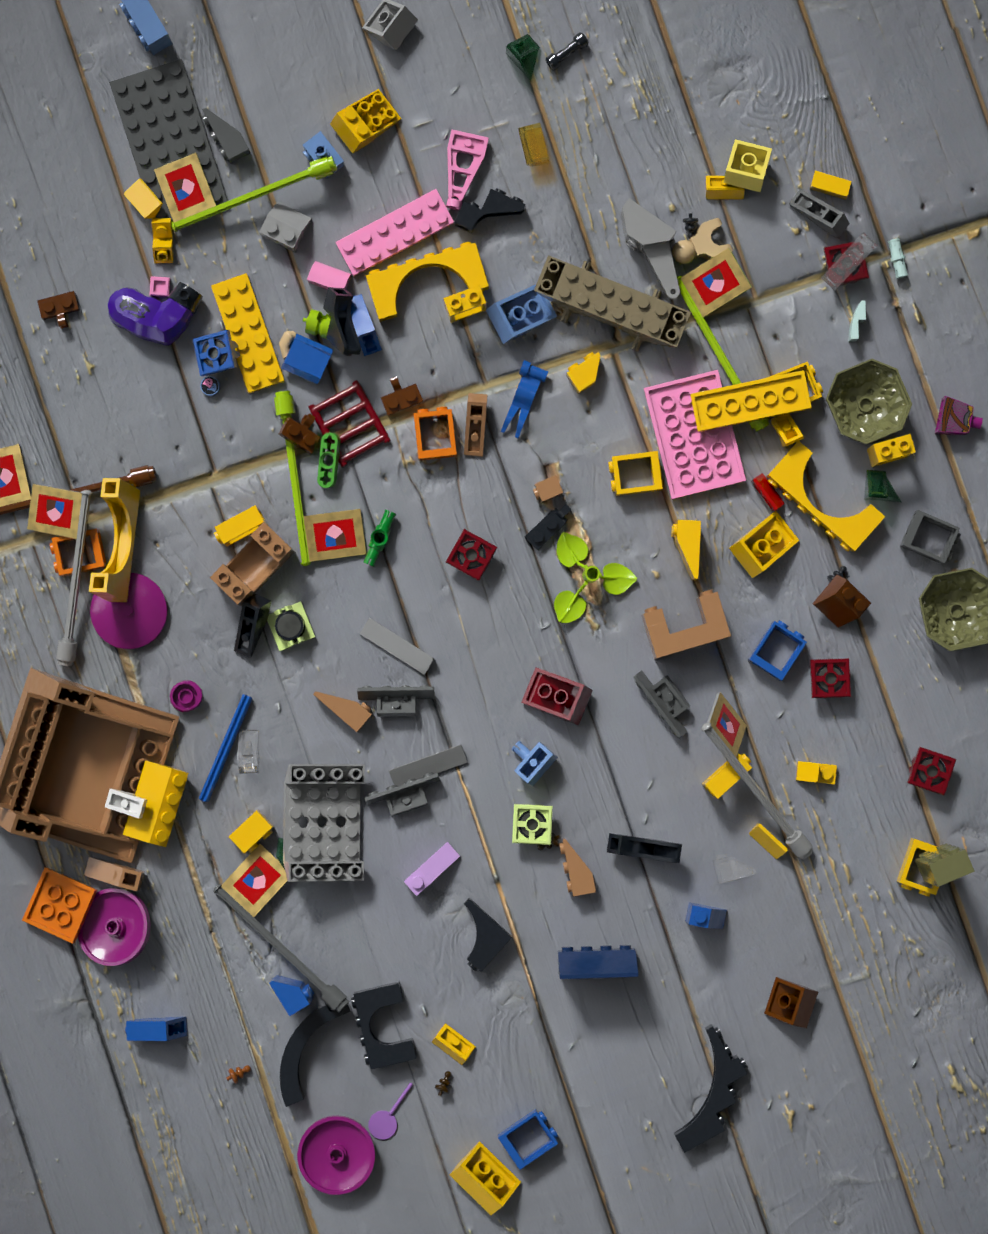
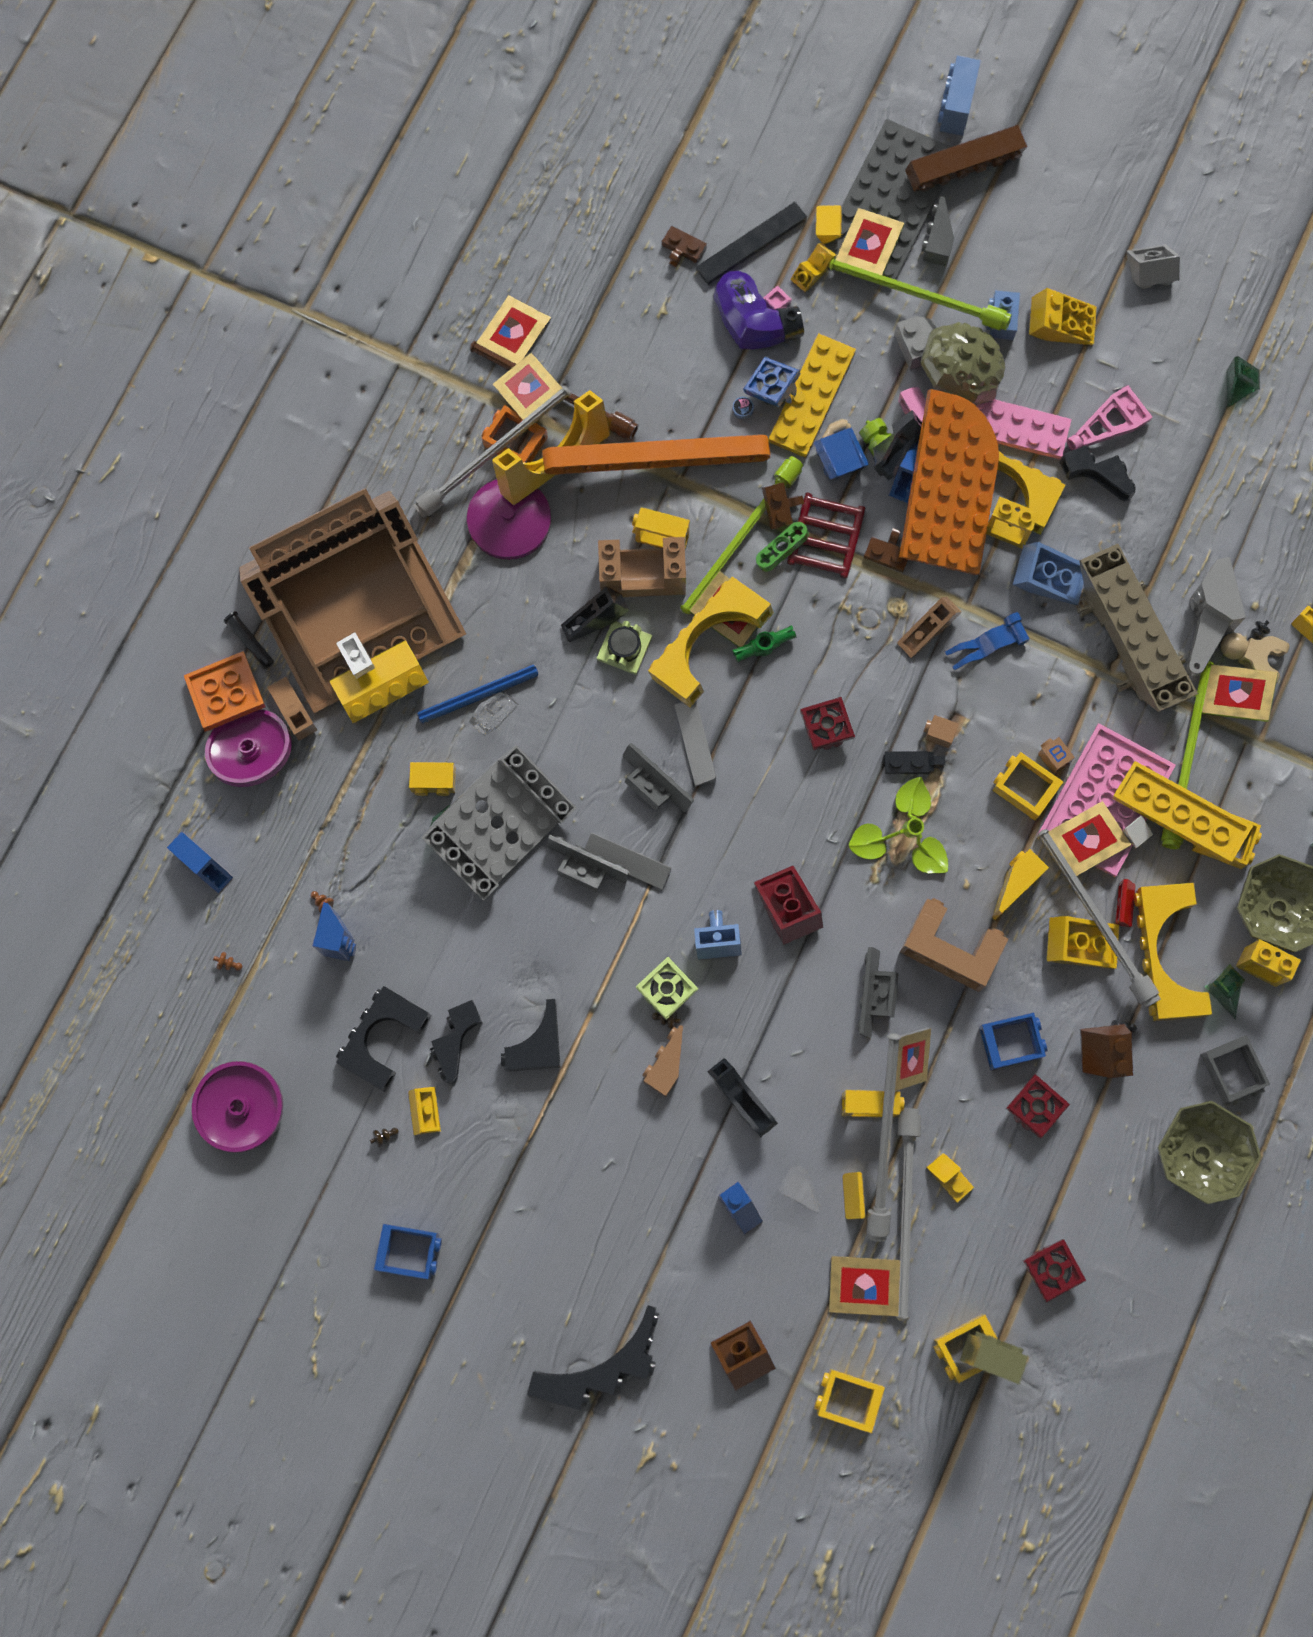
camera: 45 degrees right, 10 degrees down
magenta piece [170,680,203,712] -> none
flag [213,844,350,1013] -> none
black arch [280,1003,352,1107] -> none
medium nougat slope [313,691,372,732] -> none
medium lavender piece [368,1083,413,1139] -> none
lavender slope [404,842,460,896] -> none
orange window [413,406,457,461] -> none
yellow slope [449,1141,521,1215] -> none
clear yellow brick [518,123,549,166] -> none
black piece [545,32,588,70] -> none
dark blue slope [558,945,638,979] -> none
yellow slope [566,352,600,394] -> none
yellow slope [771,414,804,447] -> none
none -> black pin [223,611,274,669]
none -> dark orange hair [311,891,334,913]
none -> black arch [430,1000,483,1084]
none -> orange beam [542,435,771,475]
none -> yellow arch [648,576,774,707]
none -> black tile [696,202,807,285]
none -> yellow window [814,1369,885,1433]
none -> flag [829,1108,921,1321]
none -> orange plate [899,389,999,575]
none -> reddish brown brick [905,125,1028,192]
none -> olive rock [921,322,1005,406]
none -> flag [1037,801,1161,1008]
none -> medium nougat brick [1038,737,1075,775]
none -> white slope [1123,816,1153,848]

